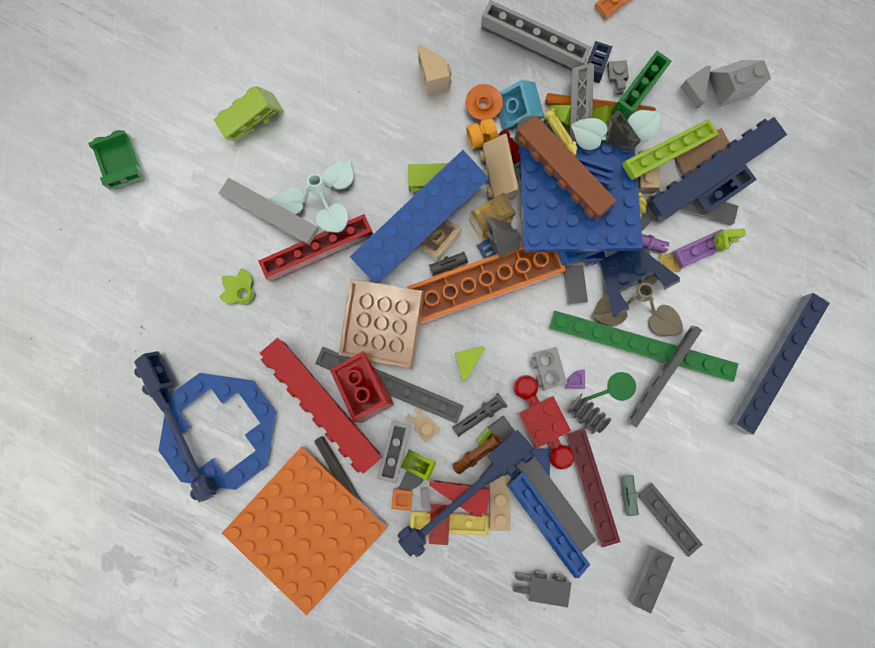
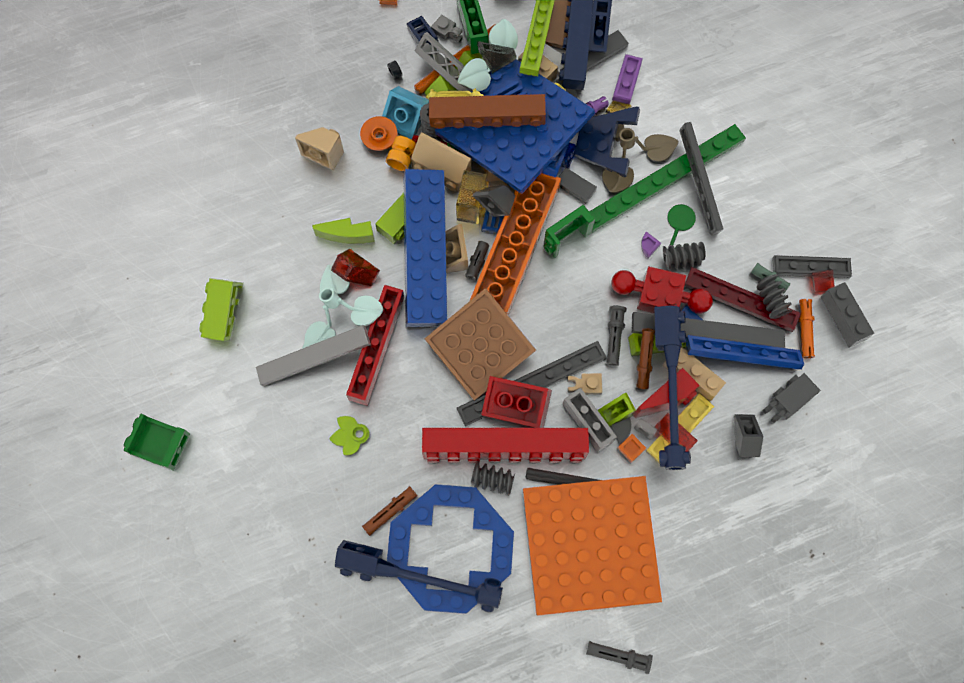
camera: 45 degrees left, 10 degrees down
lime slope [455,346,485,382] -> none
light grey brick [481,0,592,69] -> none
light grey brick [531,347,567,391] -> none
lime bracket [714,228,746,253] -> none
dark blue brick [729,293,830,435] -> none
none -> lime slope [312,218,375,244]
none -> clear red slope [331,249,380,286]
none -> dark orange pin [362,486,418,536]
none -> black axle [387,60,403,79]
none -> dark grey piece [471,461,515,496]
none -> green panel [543,204,595,258]
none -> dark grey pin [586,641,653,674]
none -> dark grey slope [734,414,763,458]
none -> dark grey piece [756,274,793,319]
none -> orange pin [798,299,815,358]
none -> clear red tile [812,269,835,292]

